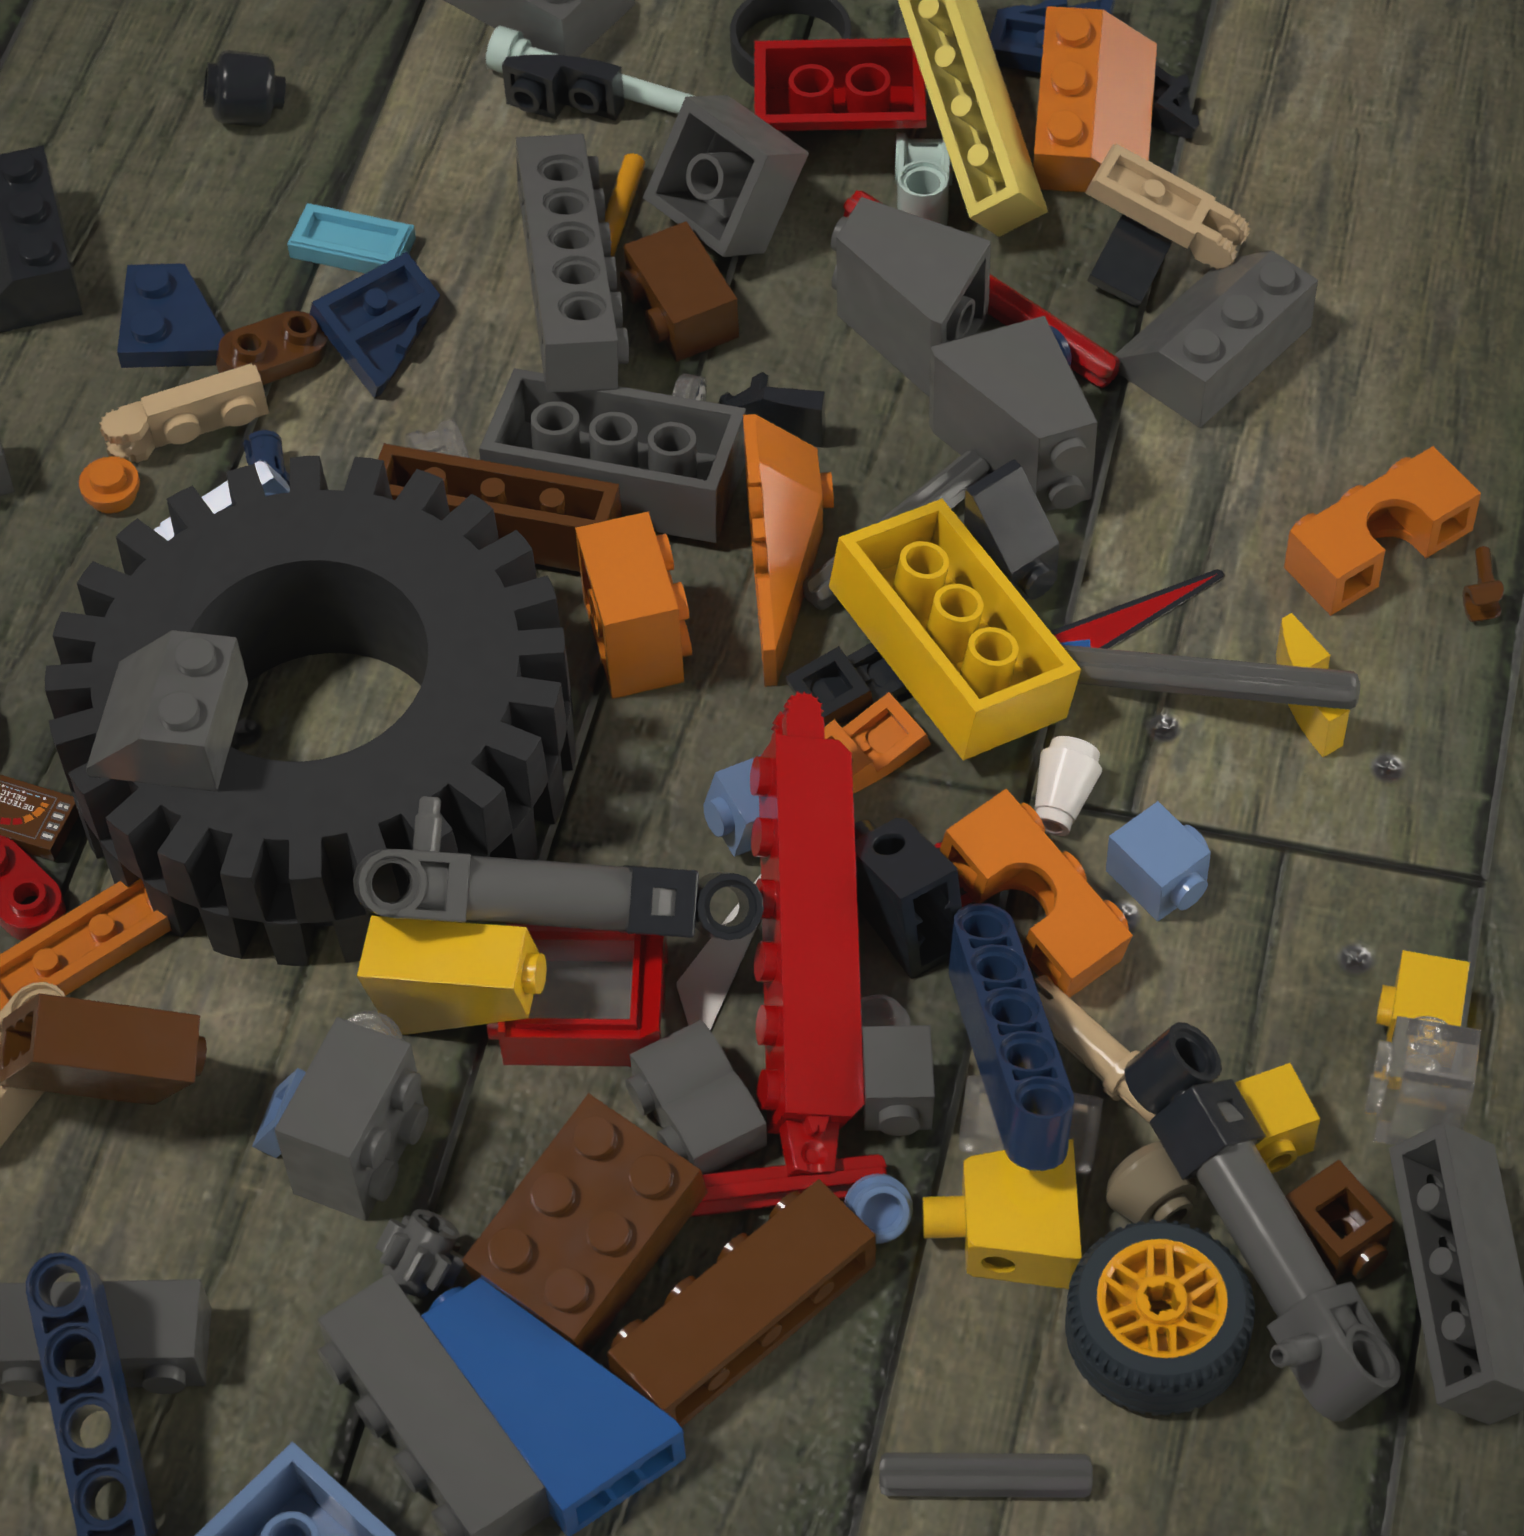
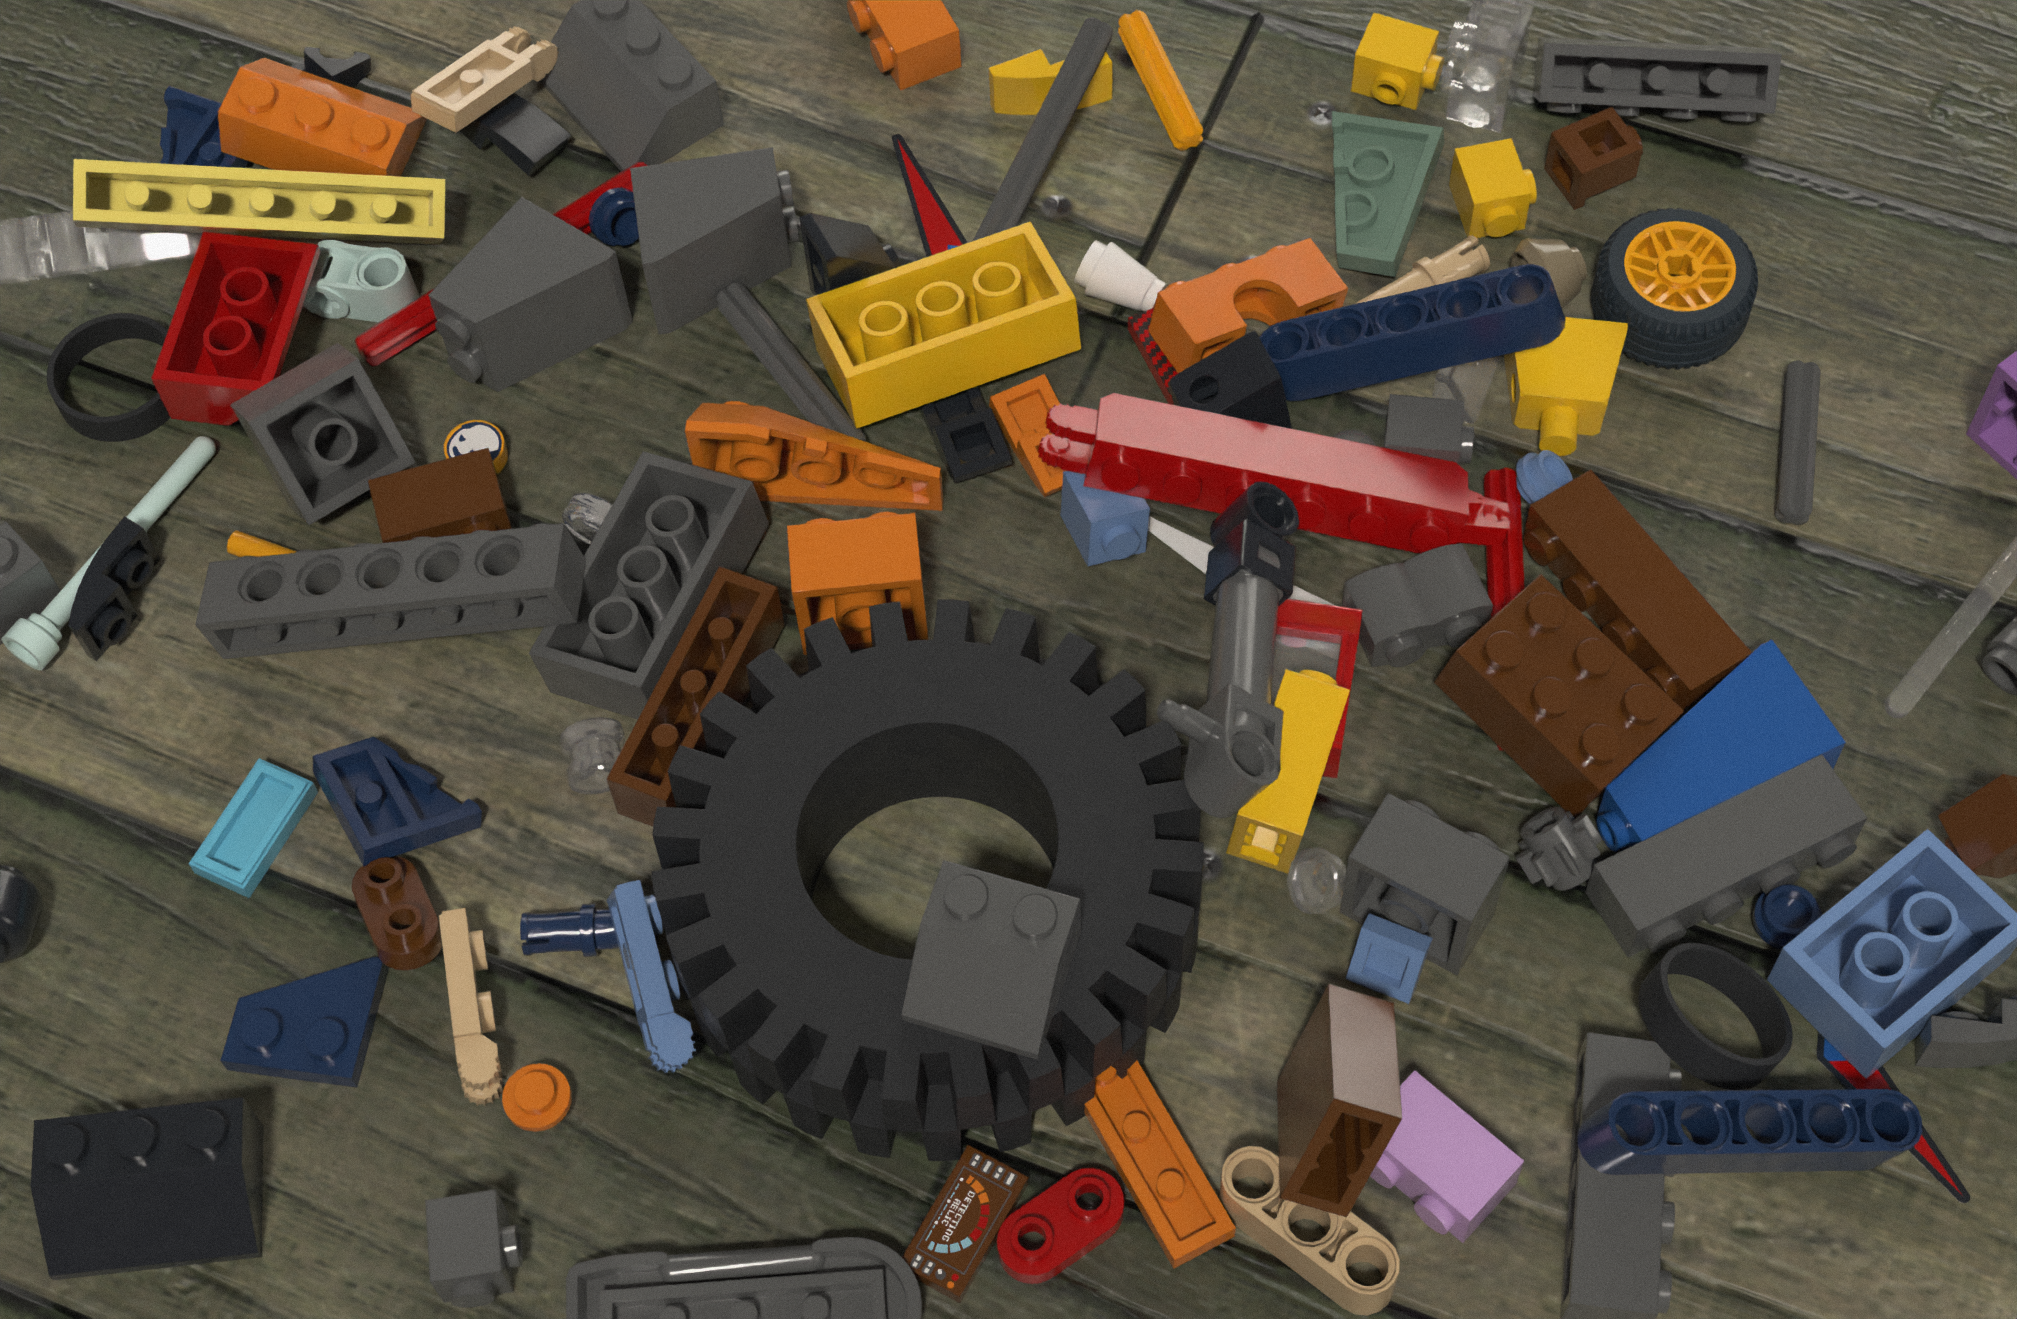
camera: 80 degrees left, 5 degrees up
black slope [719,371,826,448] -> none
medium blue brick [1106,801,1211,922] -> none
dark grey piece [1124,1022,1400,1421] -> none
none -> tile [444,420,508,474]
none -> light orange axle [1118,10,1203,151]
none -> sand green wing [1332,111,1445,277]
none -> lavender brick [1370,1070,1524,1243]
none -> black tyre [1638,943,1793,1090]
none -> dark blue plate [1753,885,1822,950]

